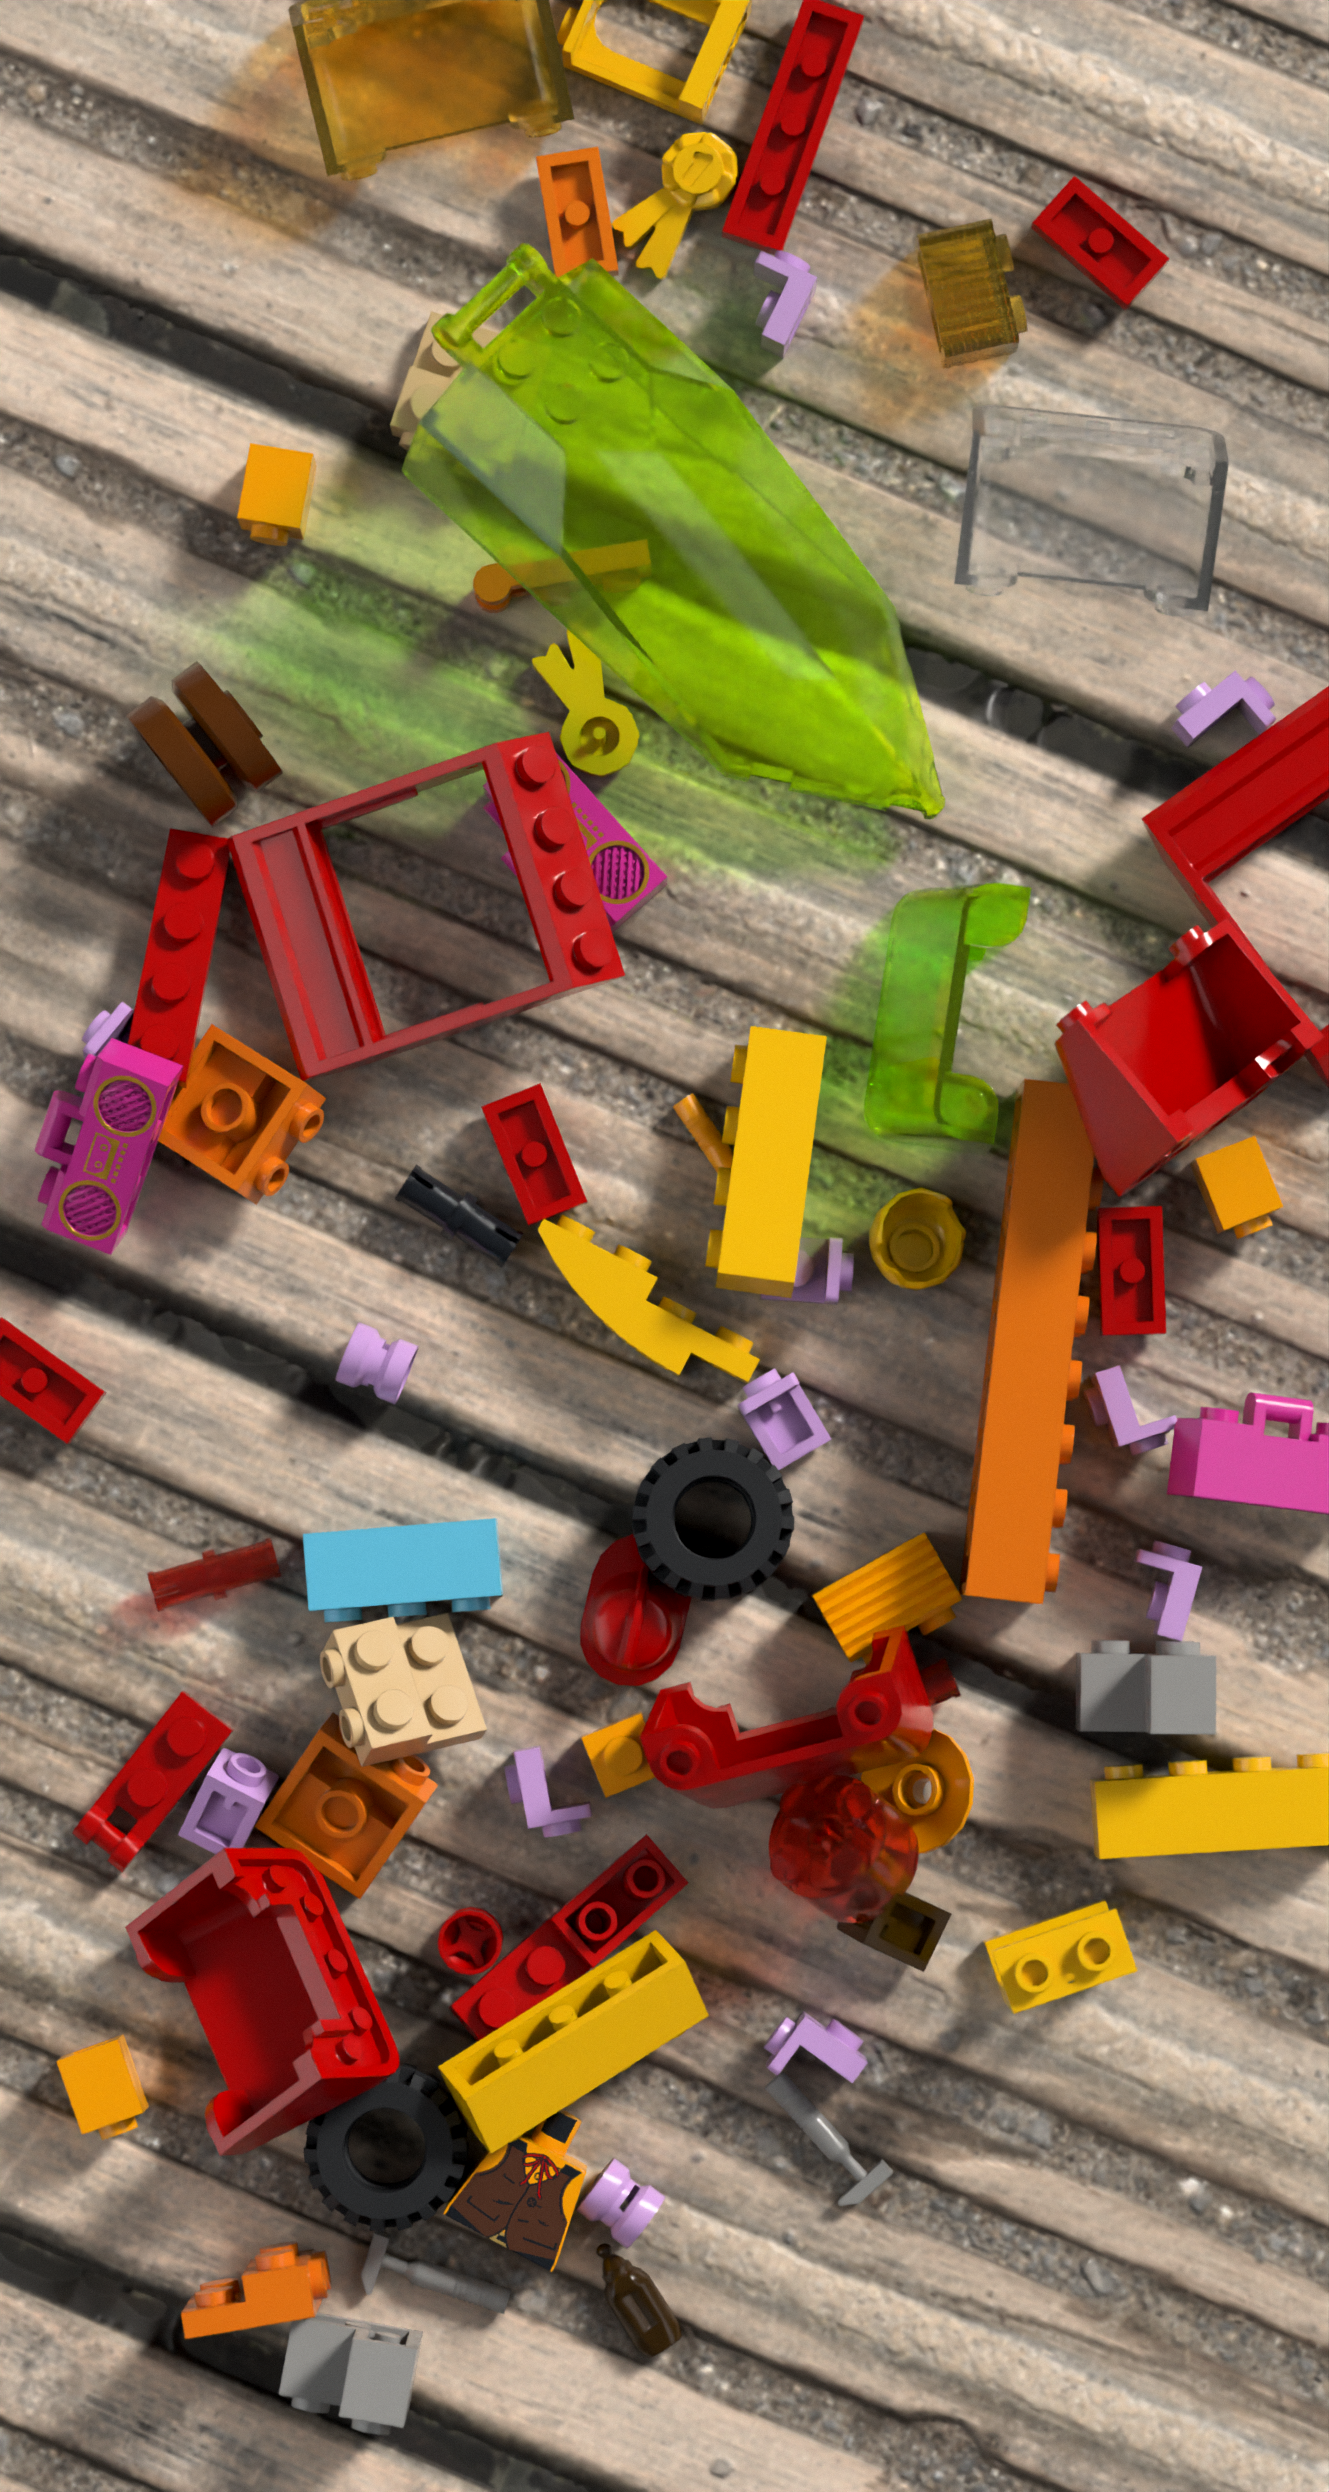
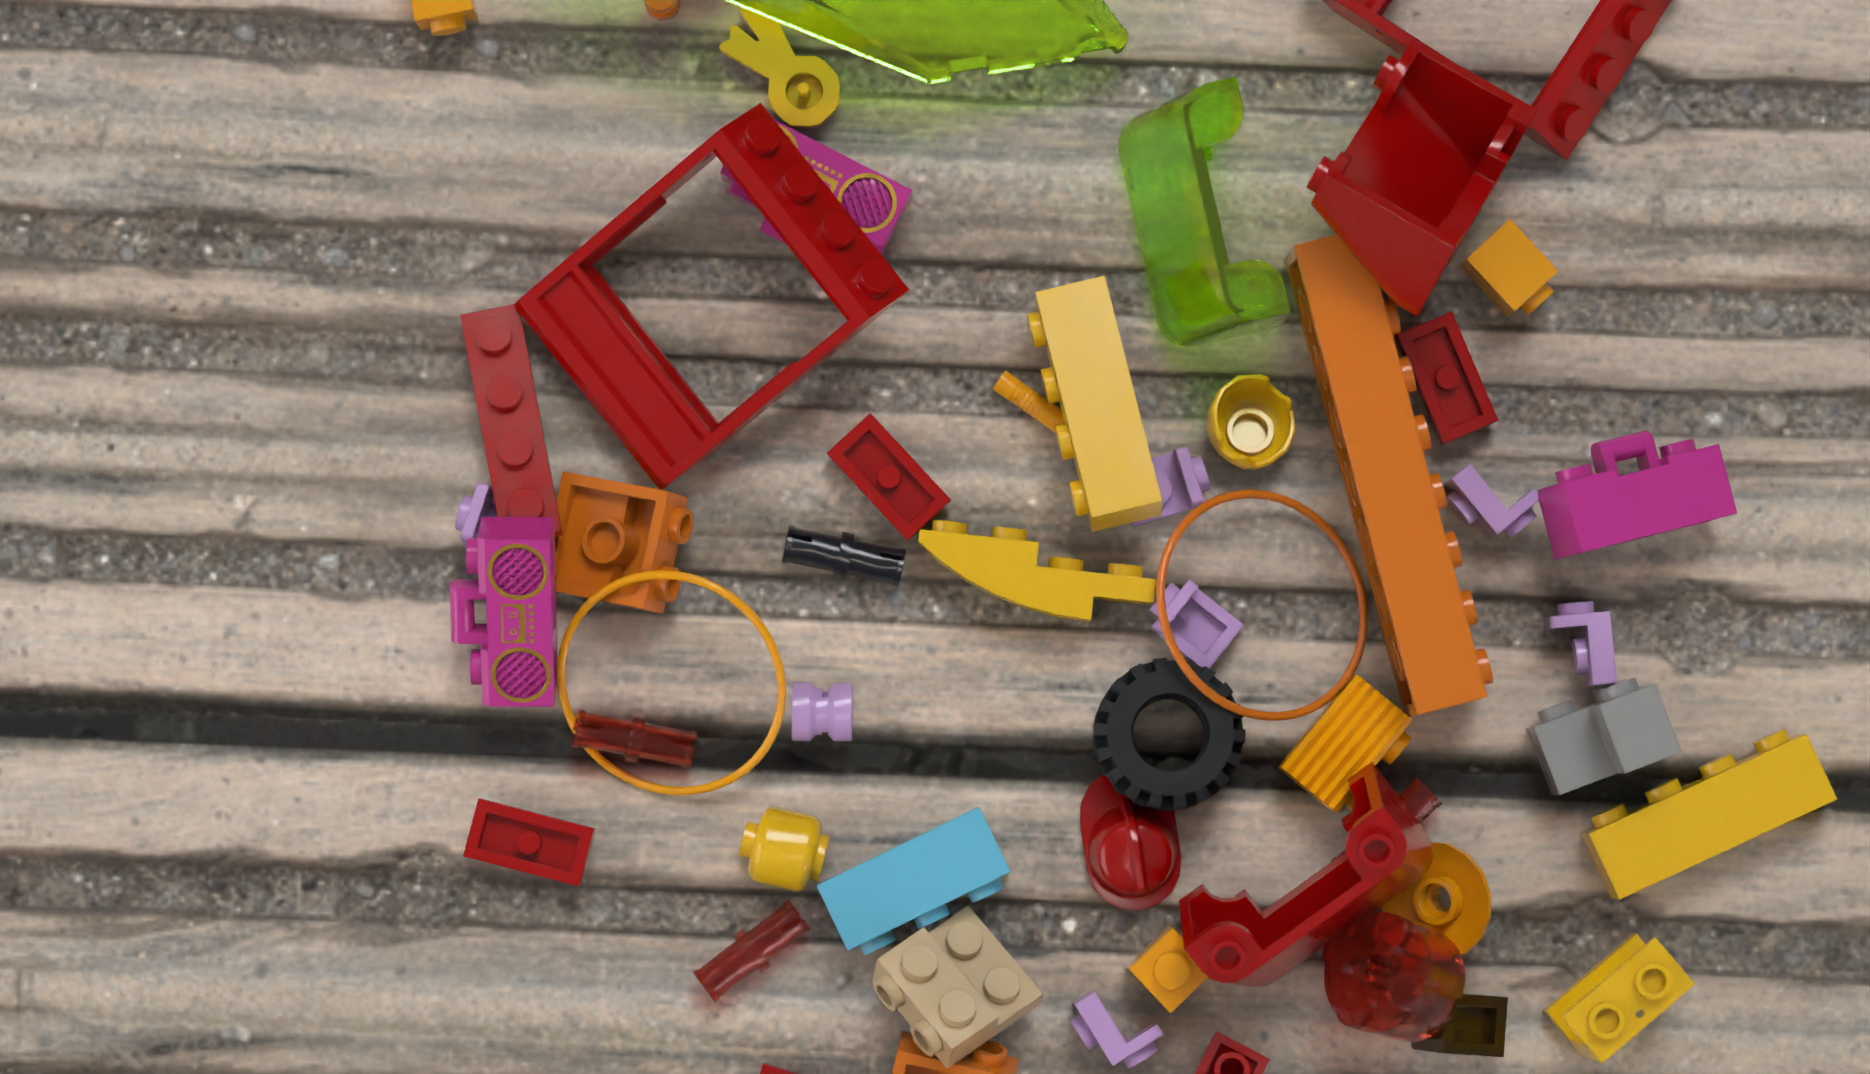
camera: 25 degrees left, 0 degrees up
reddish brown wheel [126,661,283,828] -> none
none -> light orange piece [557,570,786,796]
none -> clear red pin [571,709,697,769]
none -> yellow head [739,806,830,892]
none -> orange piece [1156,490,1368,721]

